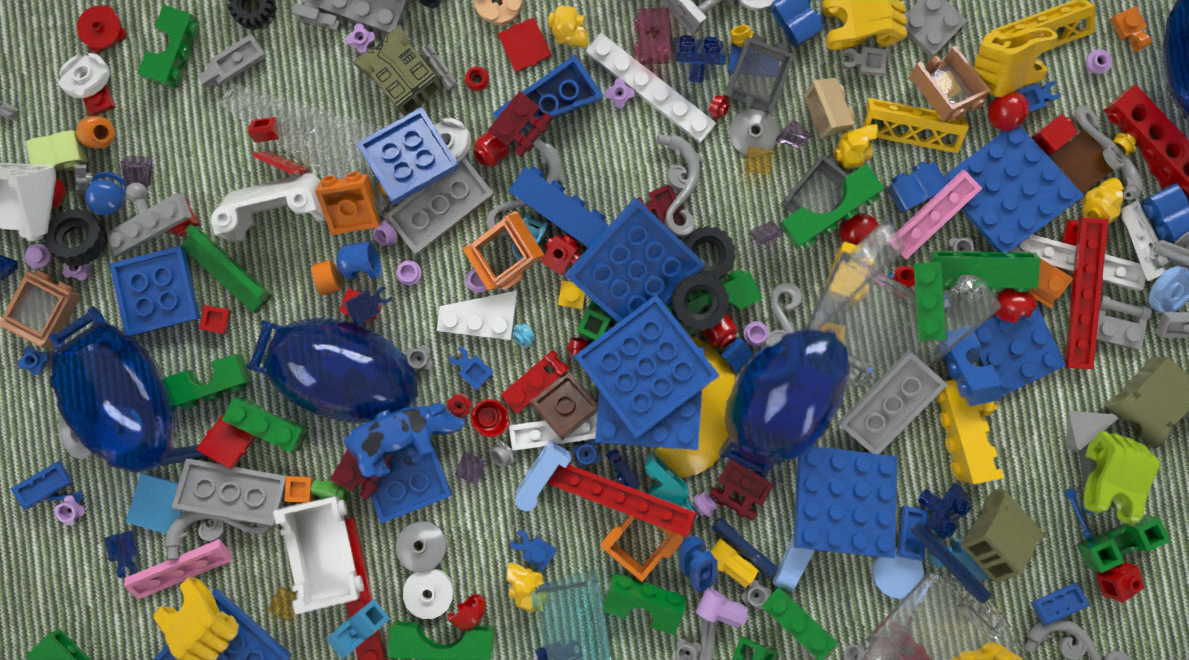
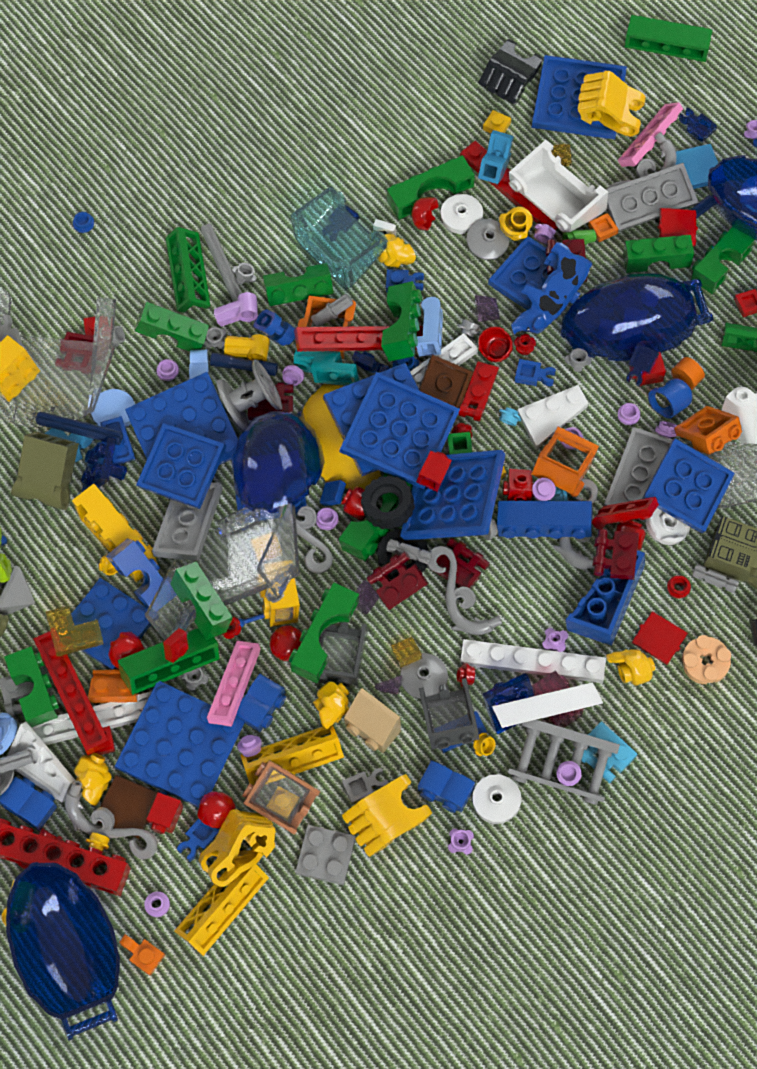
camera: 155 degrees right, 20 degrees down
none -> green arch [4,646,59,728]
none -> clear yellow plate [46,606,104,657]
none -> blue plate [136,423,227,509]
none -> lavender plate [157,359,179,381]
none -> red plate [163,628,189,663]
none -> light grey piece [217,360,283,429]
none -> lavender plate [237,735,262,757]
none -> light grey axle [311,294,353,327]
none -> dark red plate [367,551,428,610]
none -> white tile [373,219,396,238]
none -> green arch [381,281,422,362]
none -> light grey axle [386,539,432,564]
none -> red brick [416,450,452,492]
none -> white sticker [492,682,603,728]
none -> yellow head [499,207,533,241]
none -> lavender plate [532,478,556,501]
none -> lavender plate [534,224,556,244]
none -> red plate [592,496,659,529]

